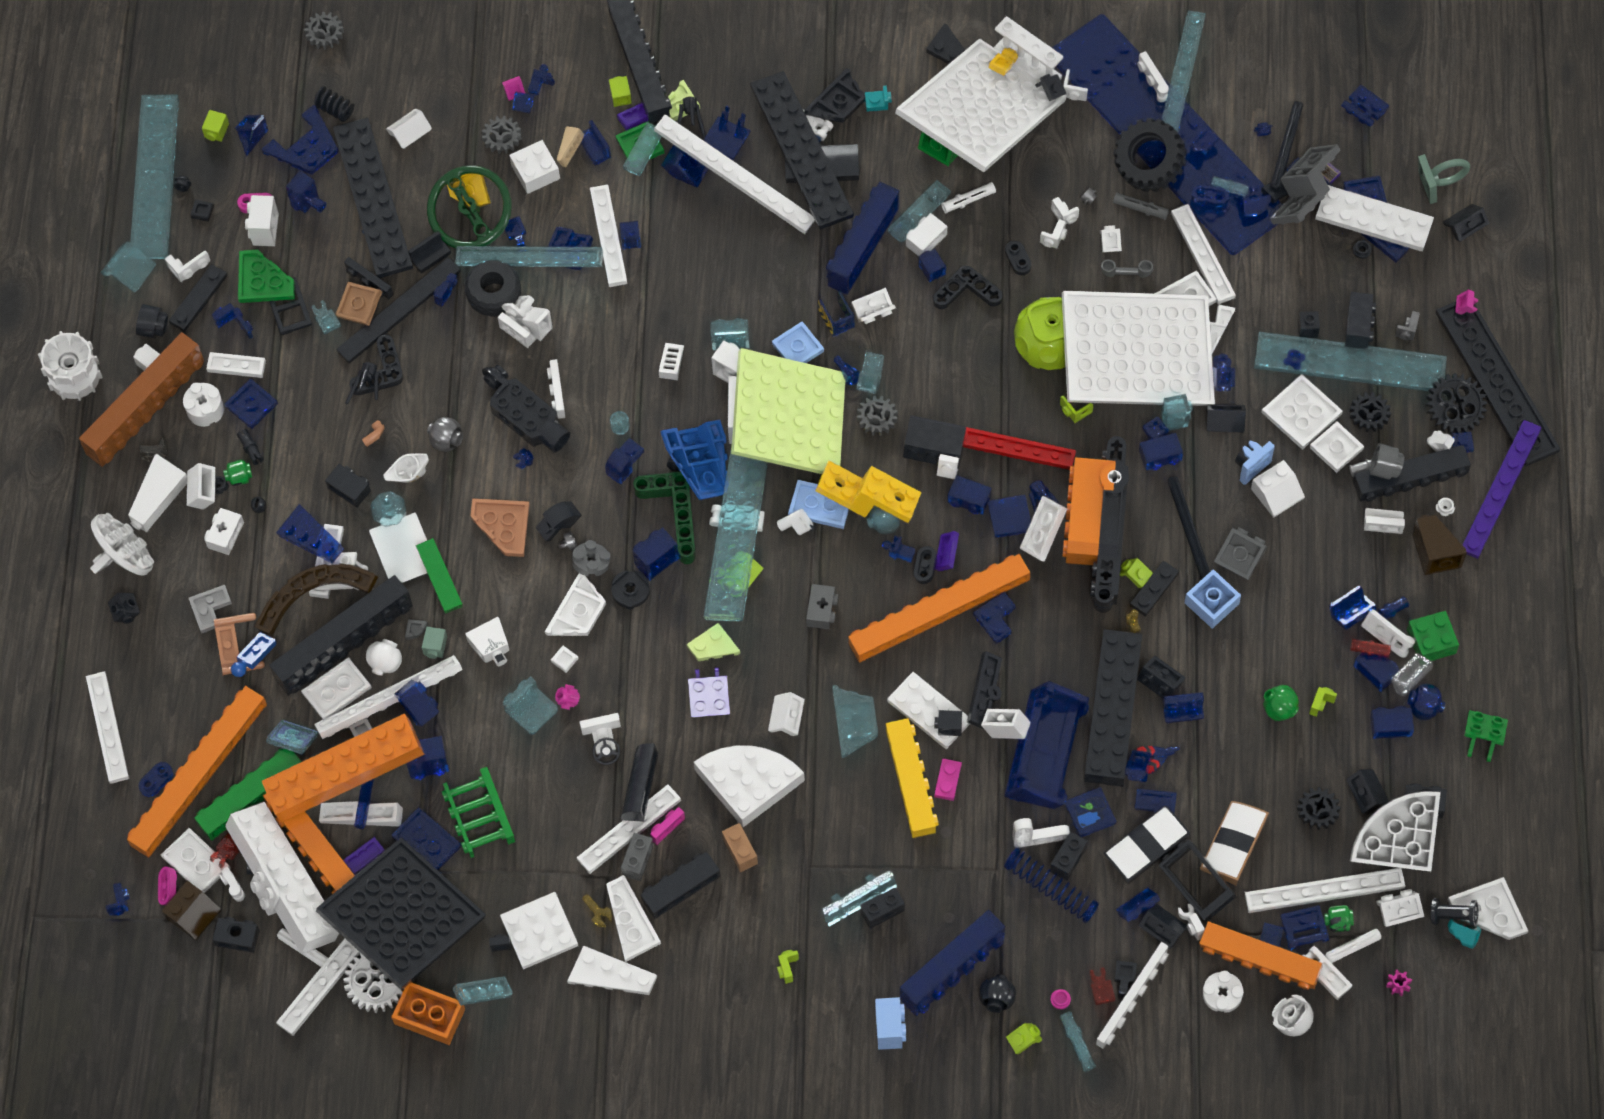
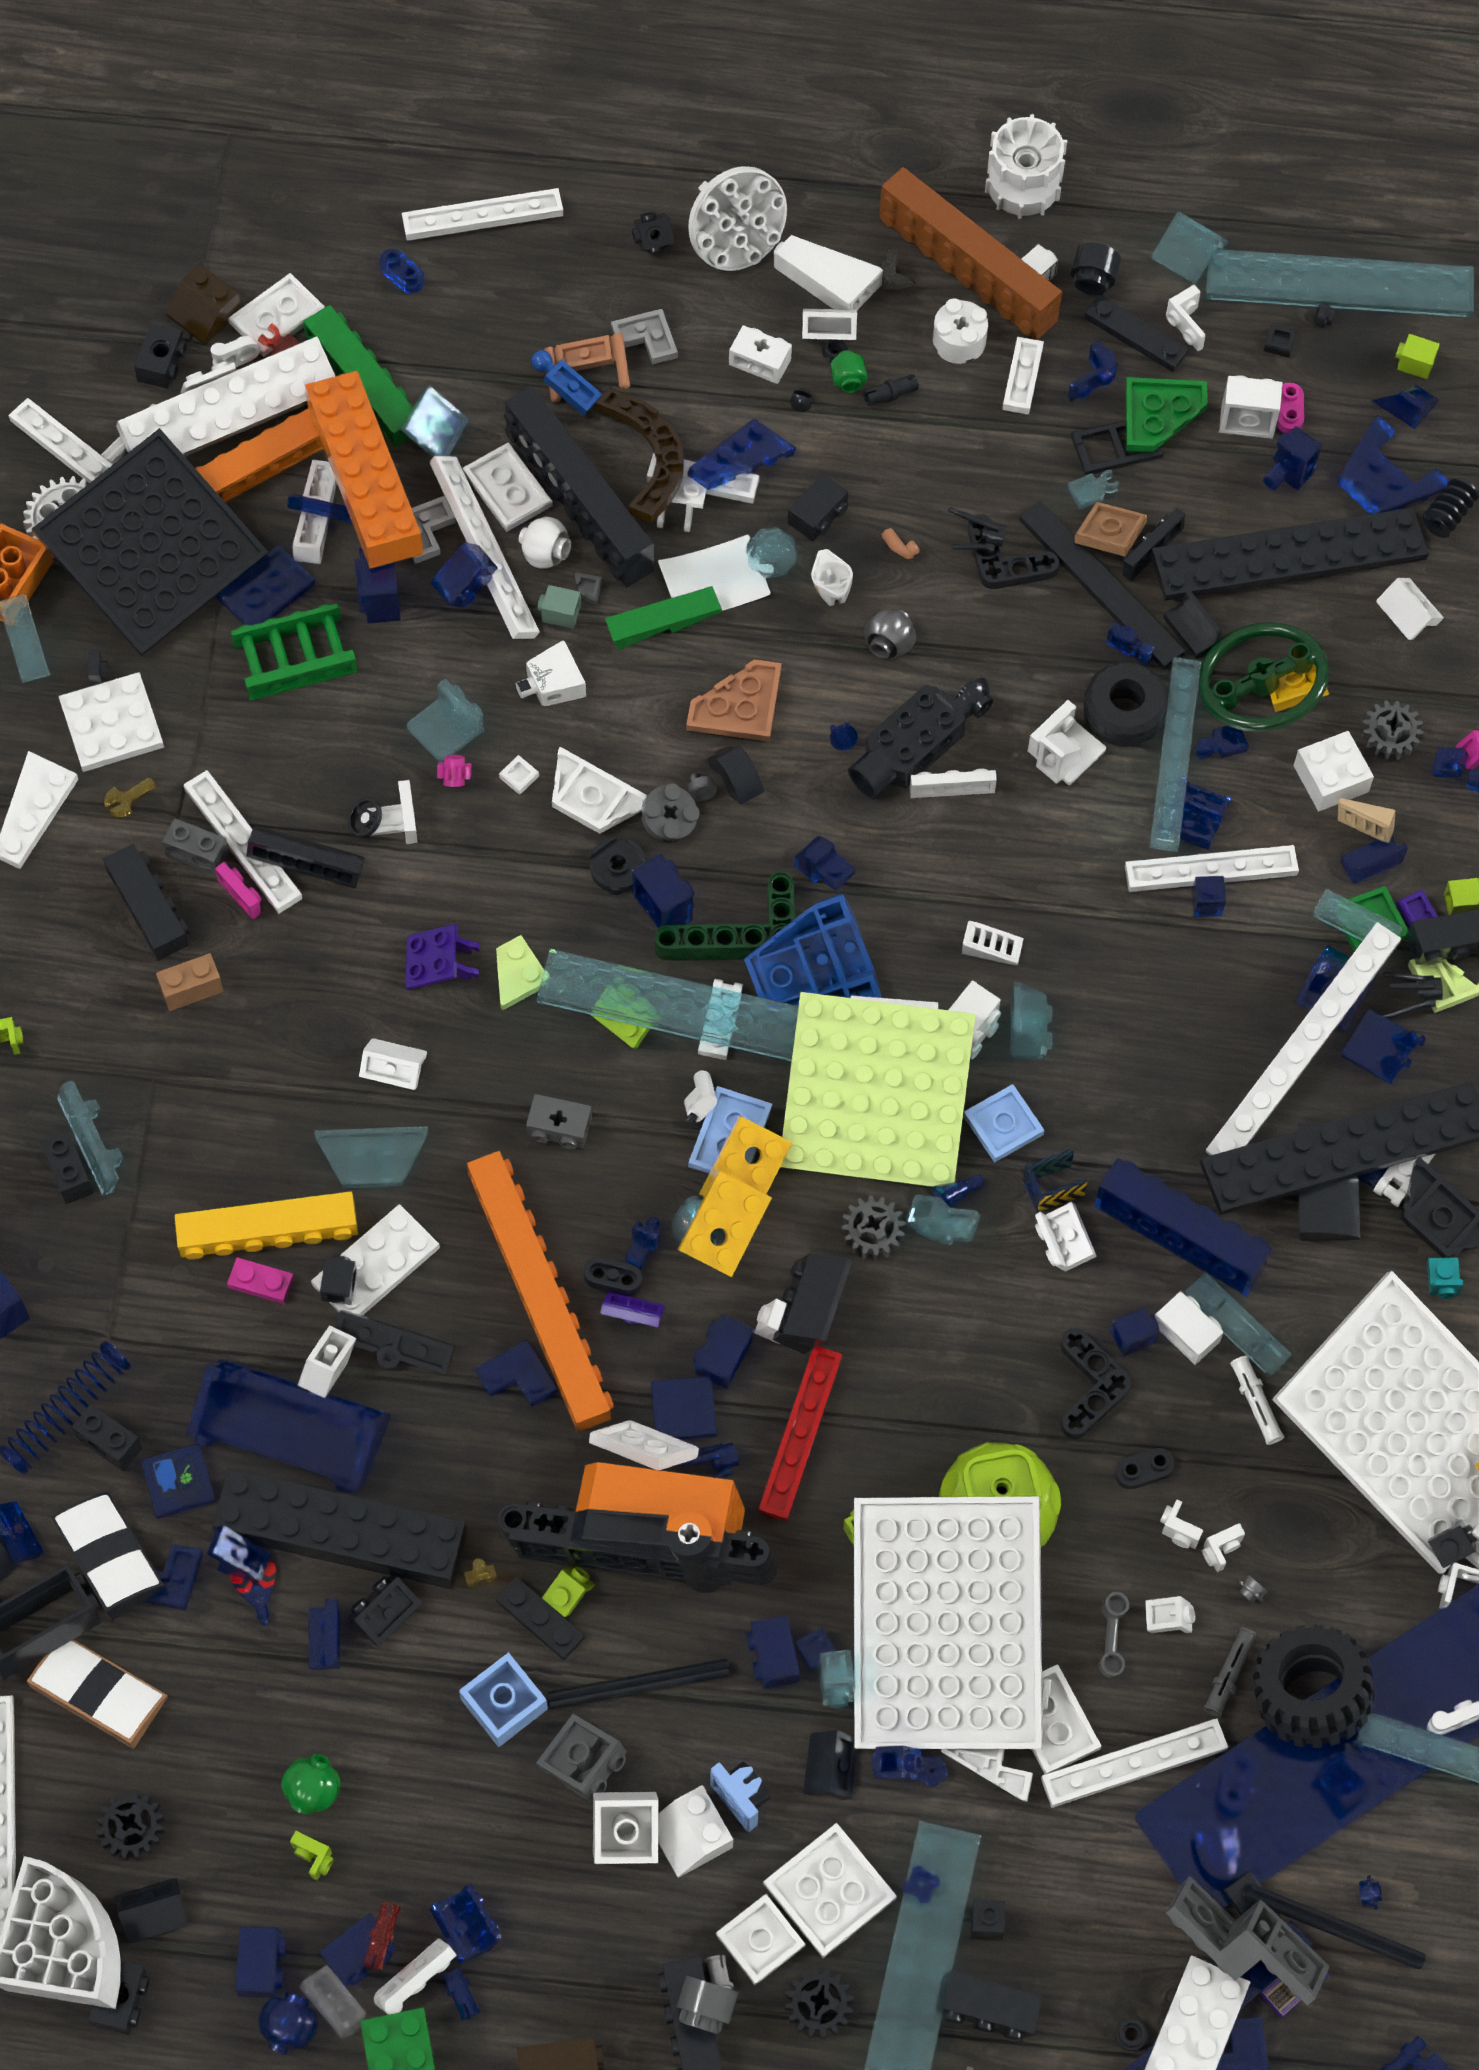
camera: 90 degrees right, 0 degrees up
clear blue bracket [105,882,130,916] -> none
orange brick [127,686,267,858] -> none
dark pink plate [158,866,177,906] -> none
clear blue plate [224,379,278,429] -> none
dark purple plate [343,837,385,875] -> none
white bracket [501,295,534,318] -> none
white wing [606,875,661,962] -> none
clear light blue wheel [610,411,630,435] -> none
white brick [694,746,805,827] -> none
white beam [1012,818,1070,847] -> none
clear light blue axle [1211,176,1249,196] -> none
white panel [1364,508,1405,534] -> none
none -> white brick [593,1792,658,1864]

